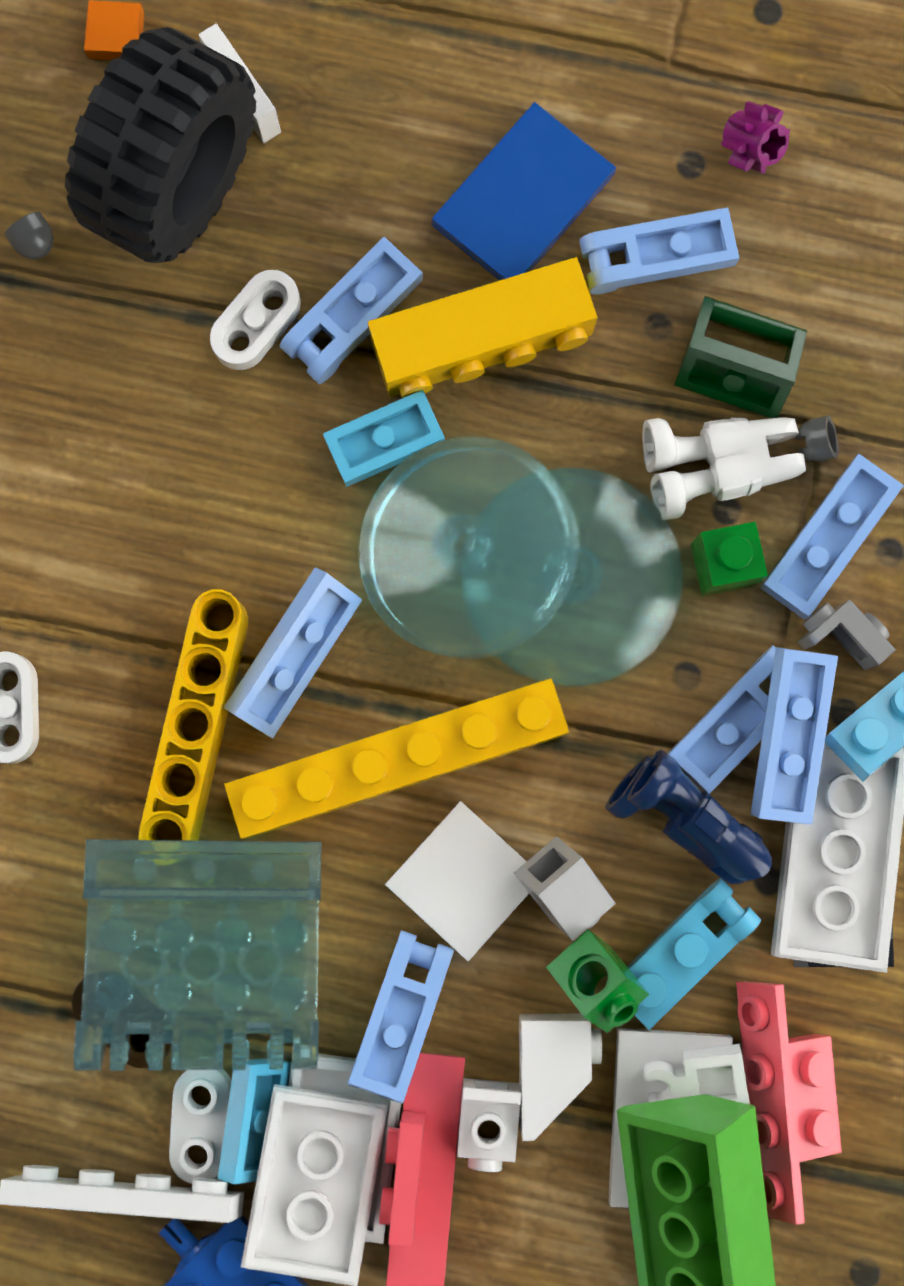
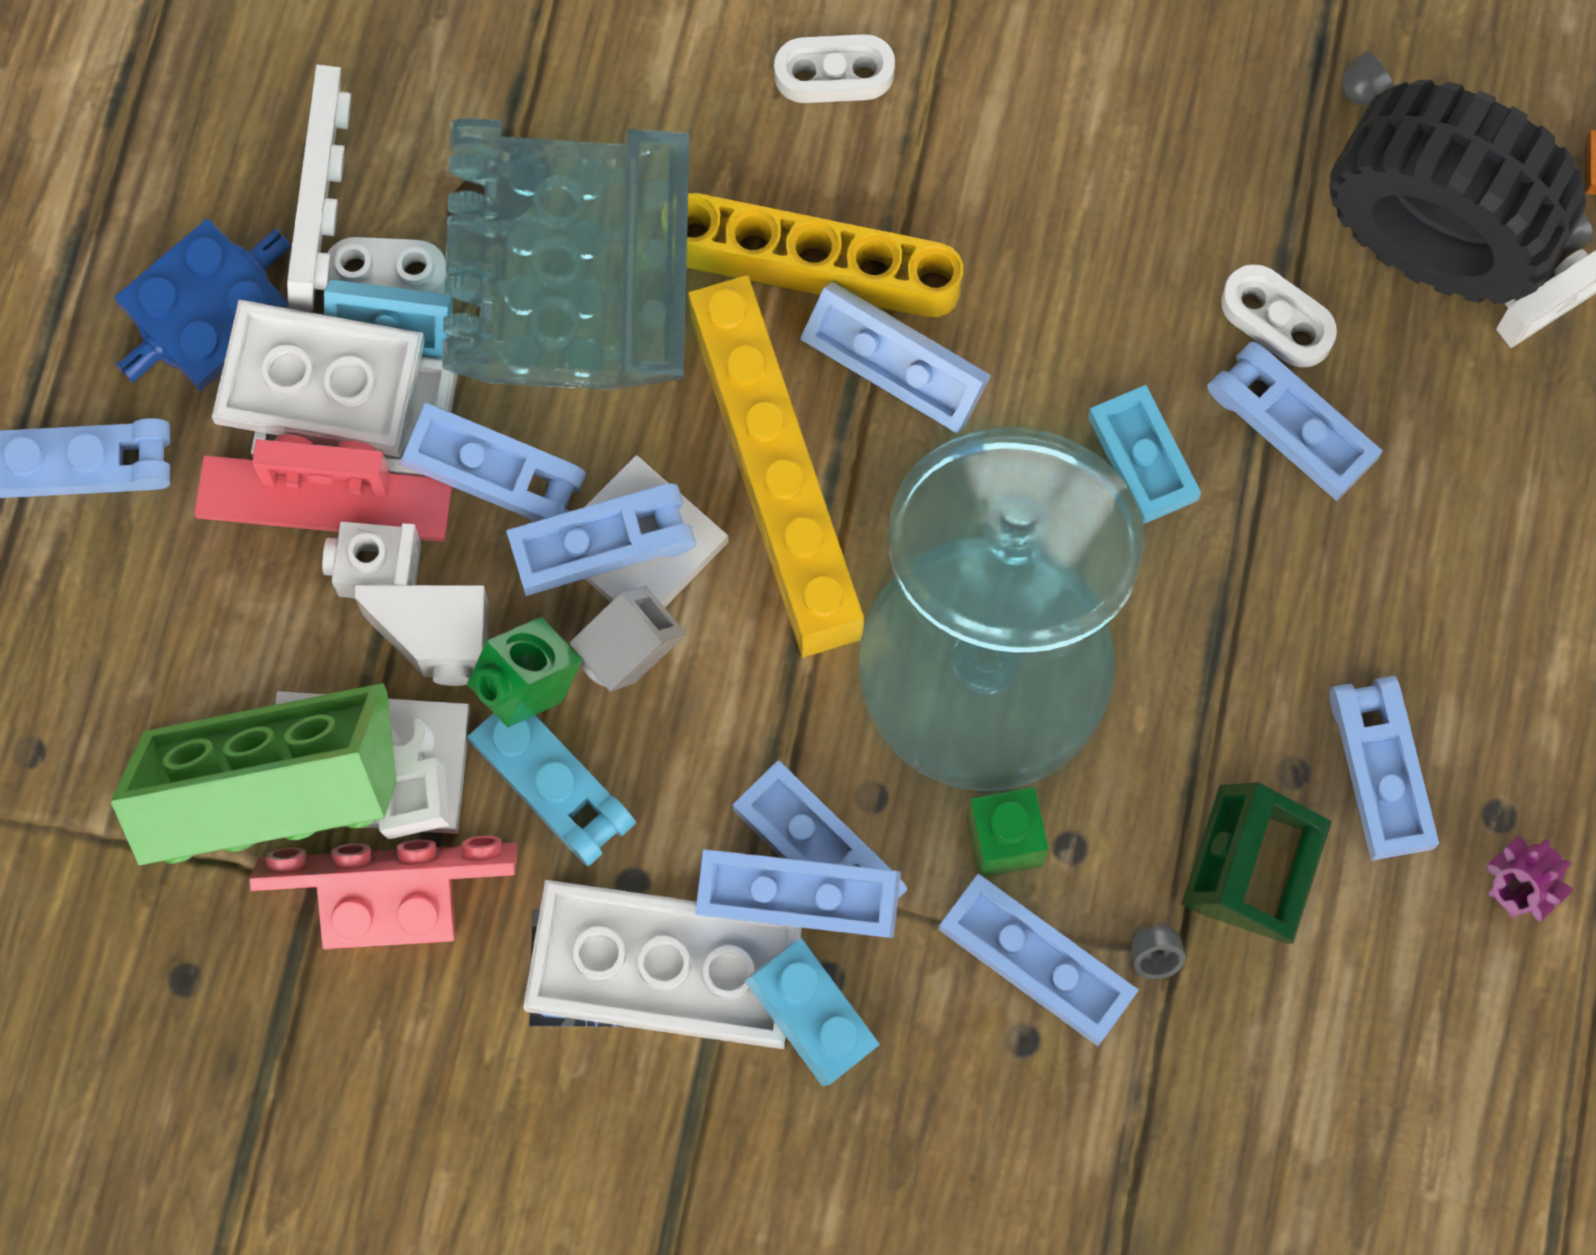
camera: 90 degrees right, 10 degrees down
yellow brick [367,257,598,398] -> none
blue tile [432,102,616,281] -> none
dark blue piece [605,750,772,884] -> none
white piece [642,417,806,520] -> none
light grey bracket [797,600,896,670] -> none
none -> light blue plate [506,483,697,596]

